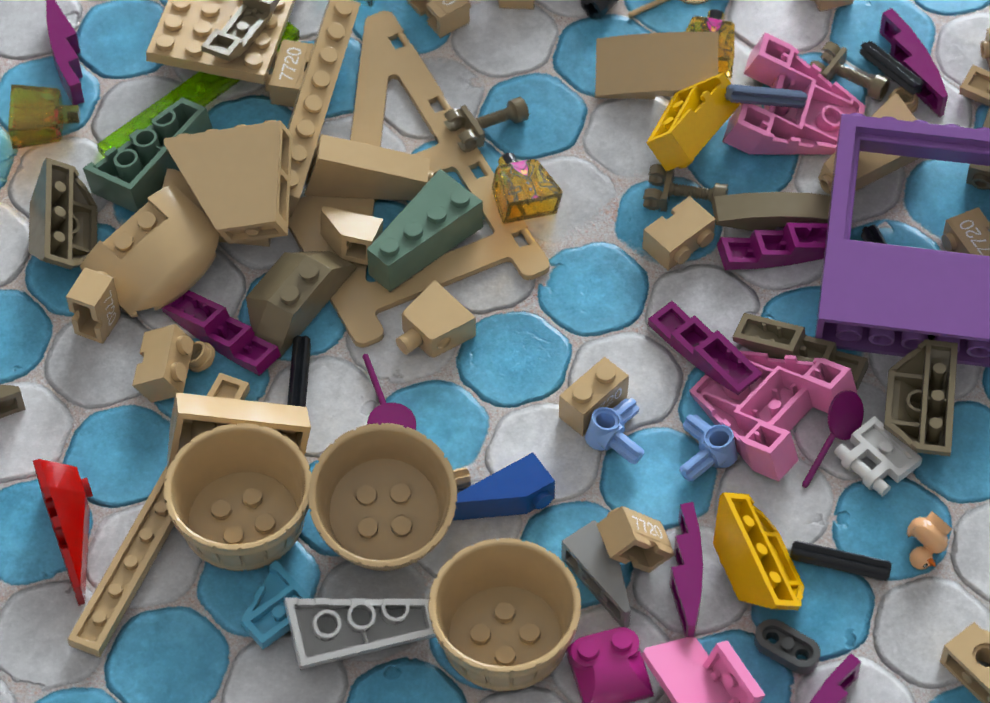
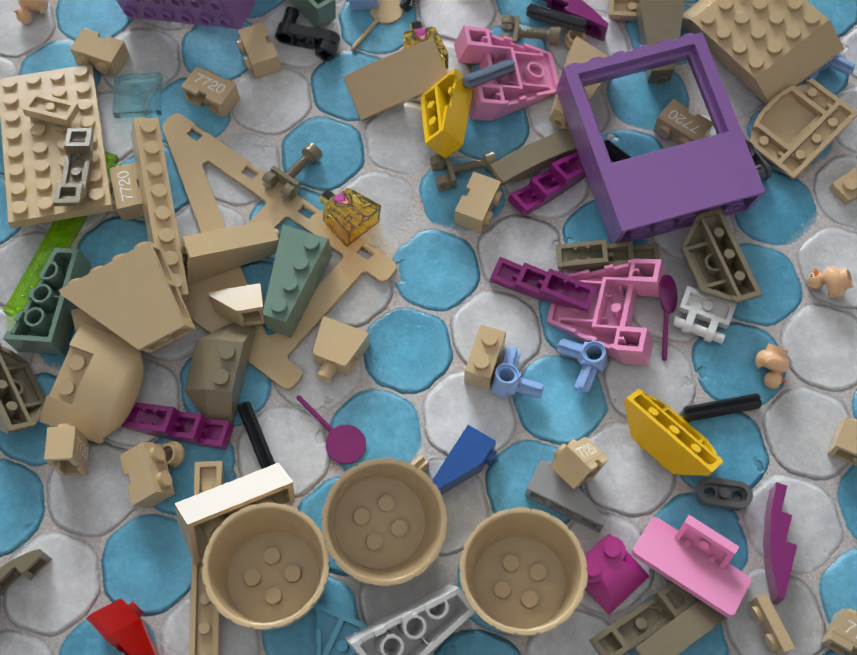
camera: 25 degrees left, 10 degrees up
magenta slope [669,502,703,638] -> none

